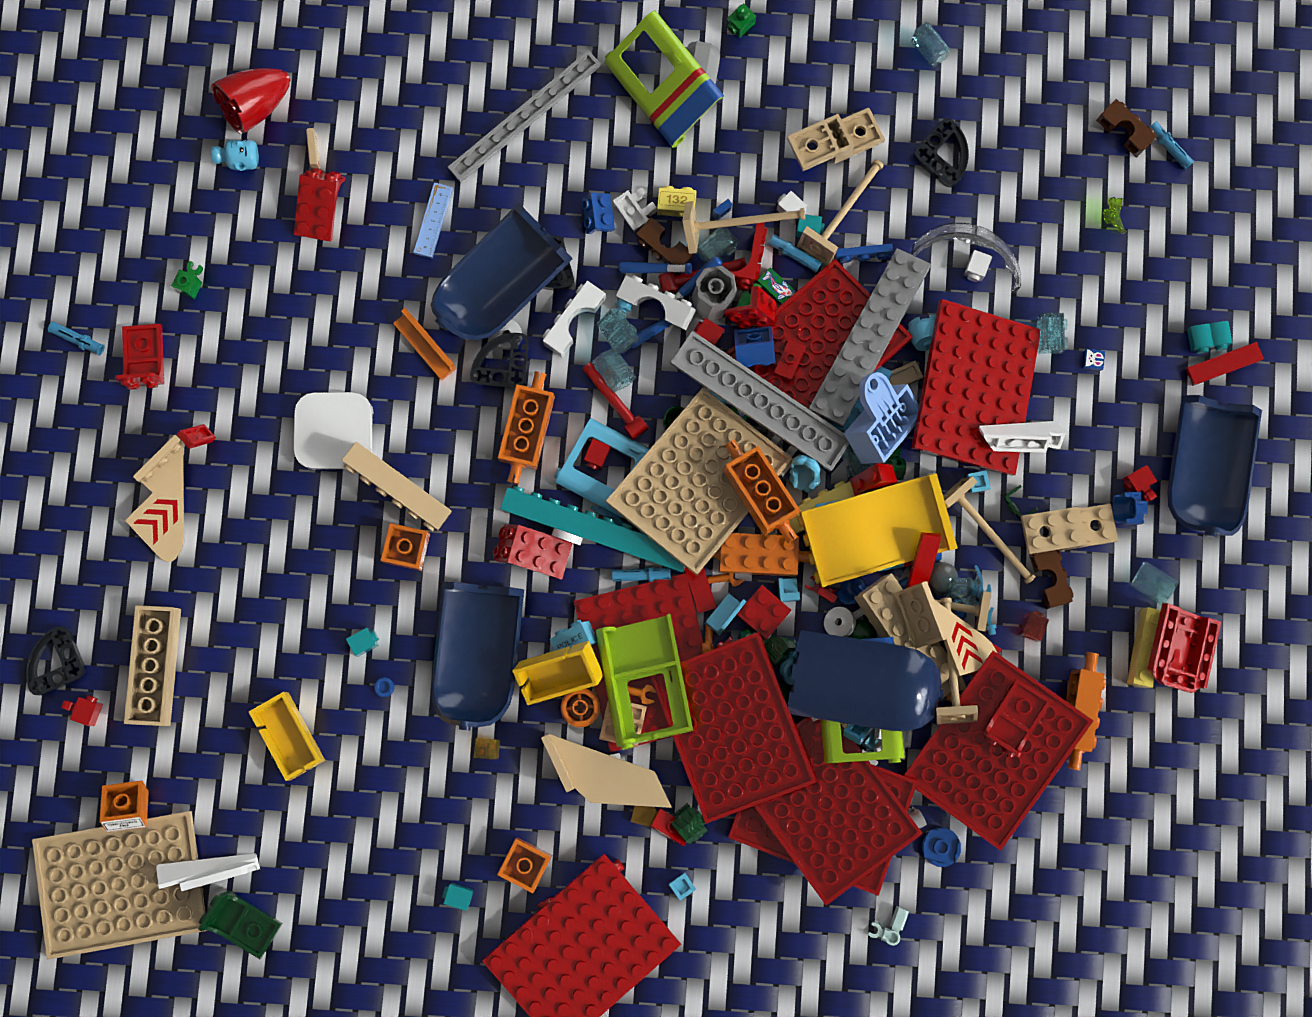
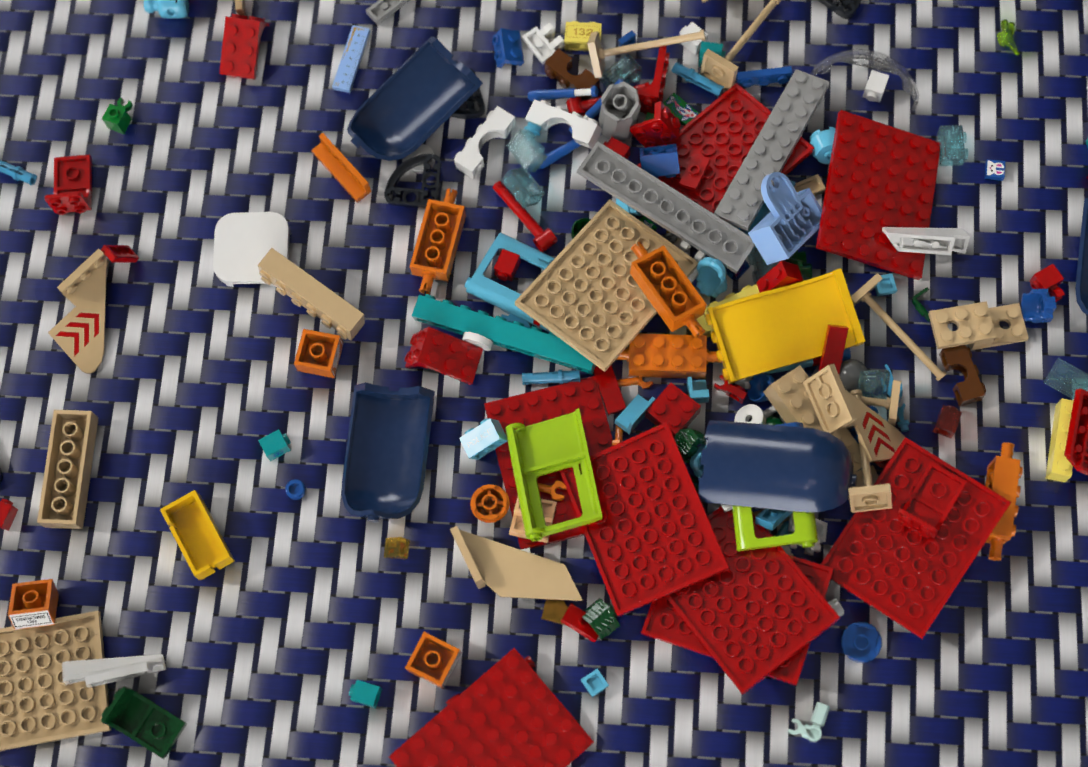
camera: 10 degrees right, 10 degrees down
yellow piece [513,641,604,705] -> none

